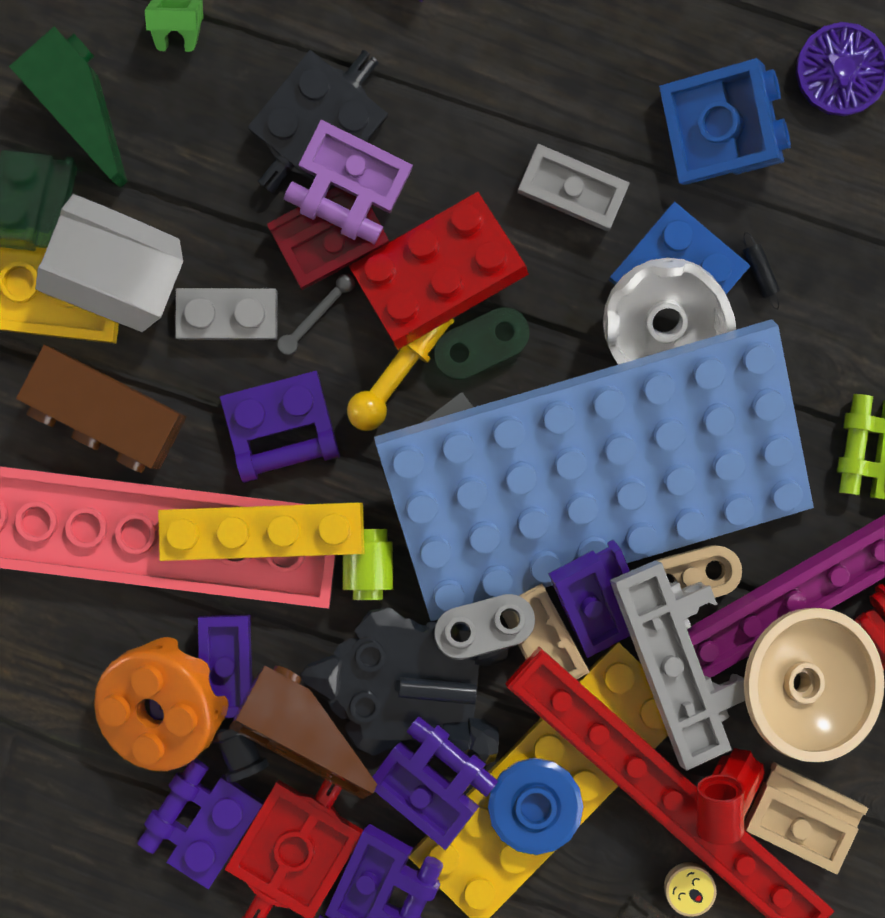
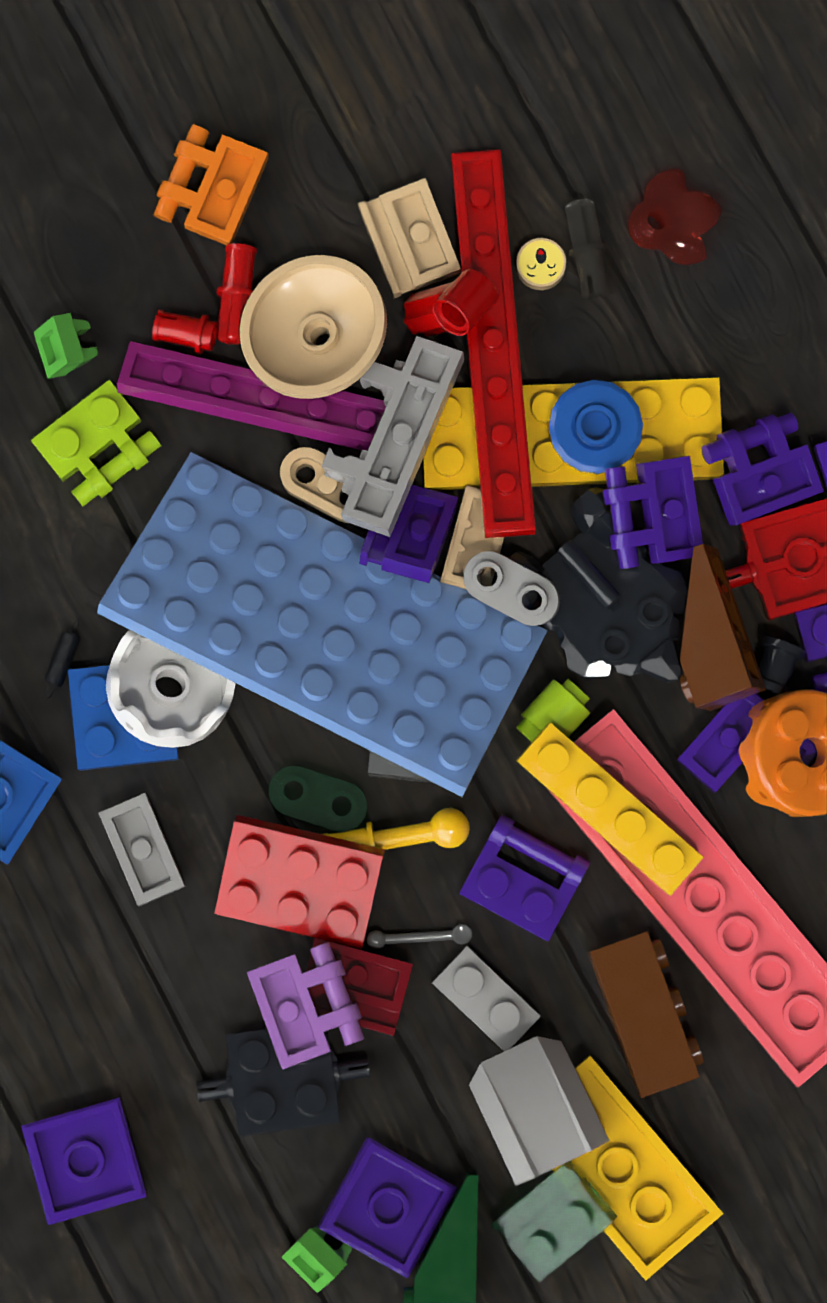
camera: 135 degrees left, 5 degrees down
none -> dark purple plate [317,1137,457,1278]

